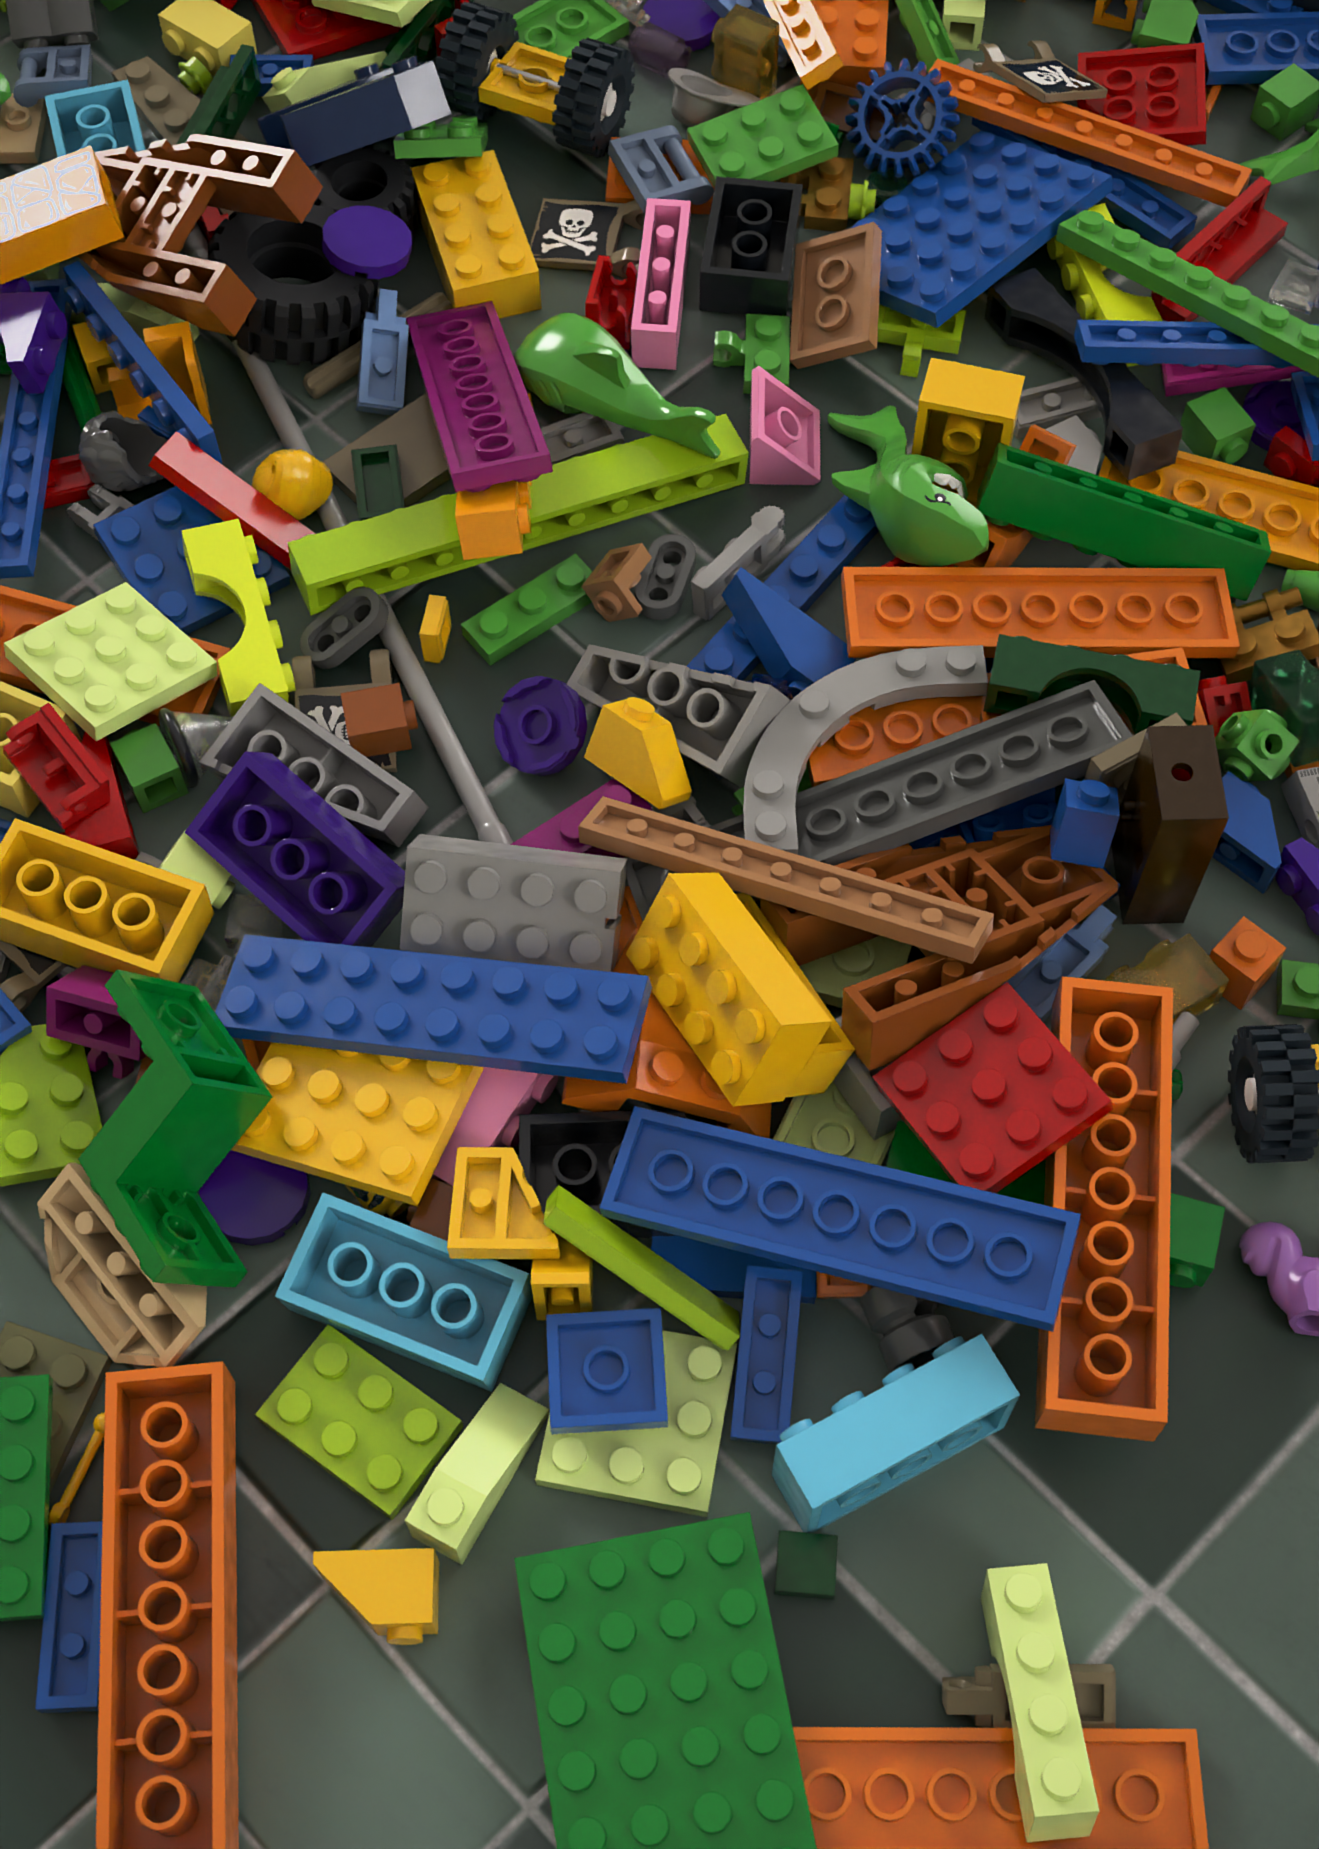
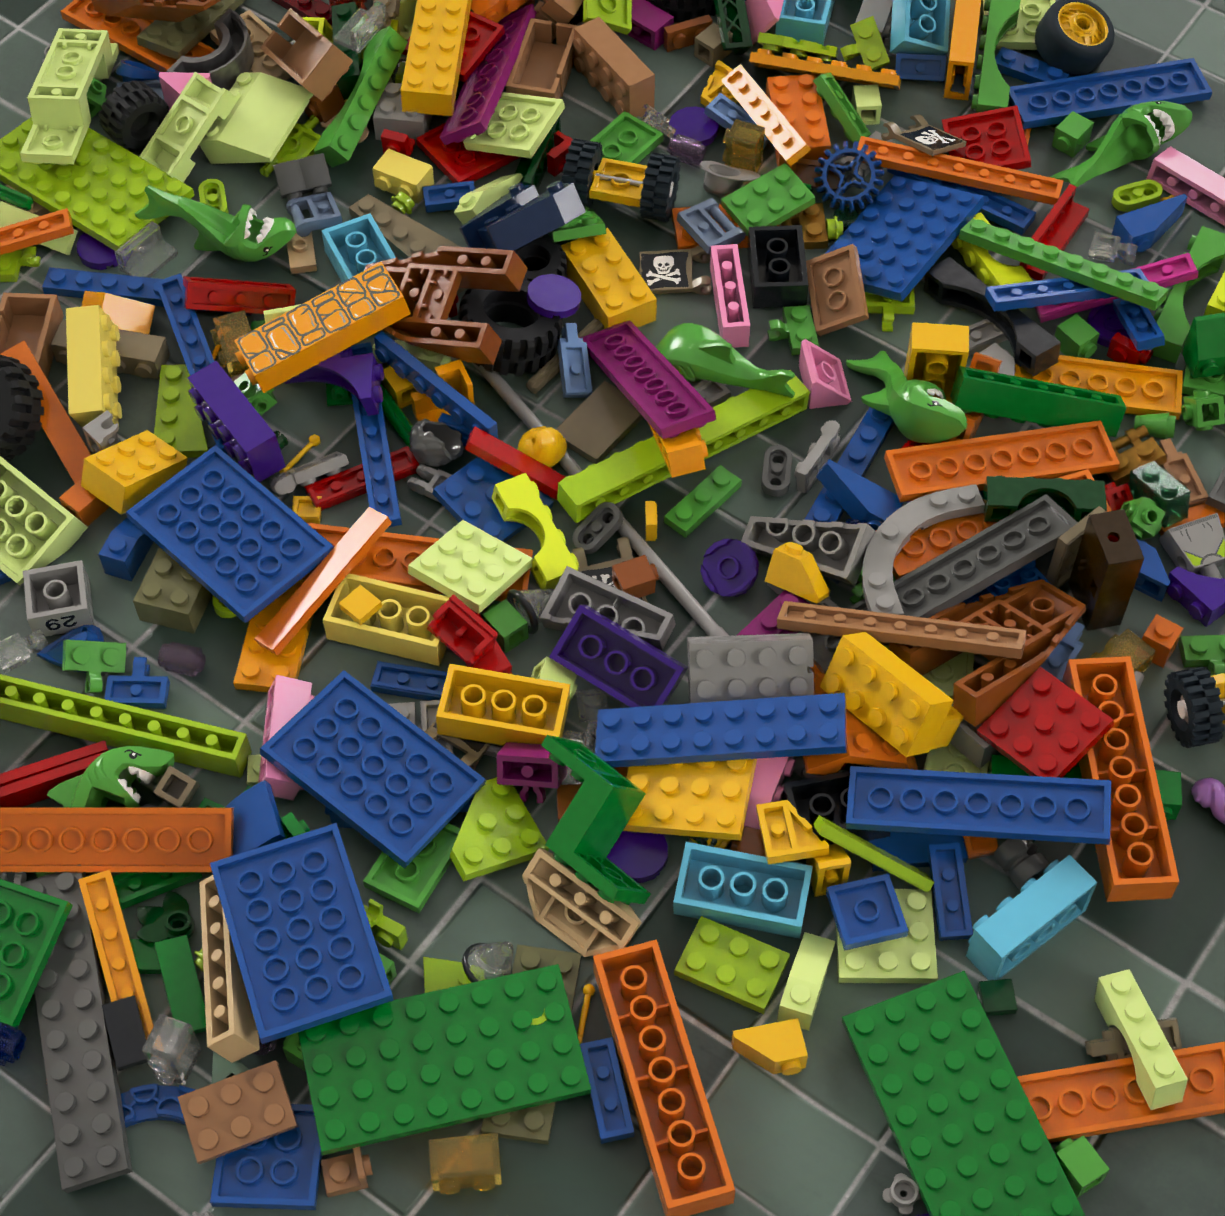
camera: 10 degrees left, 5 degrees down
dark green fence [176,44,262,144] -> none
dark green tile [351,444,405,521] -> none
medium nougat bracket [581,543,652,622] -> none
red hinge [585,255,637,350] -> none
blue brick [1050,778,1120,869] -> none

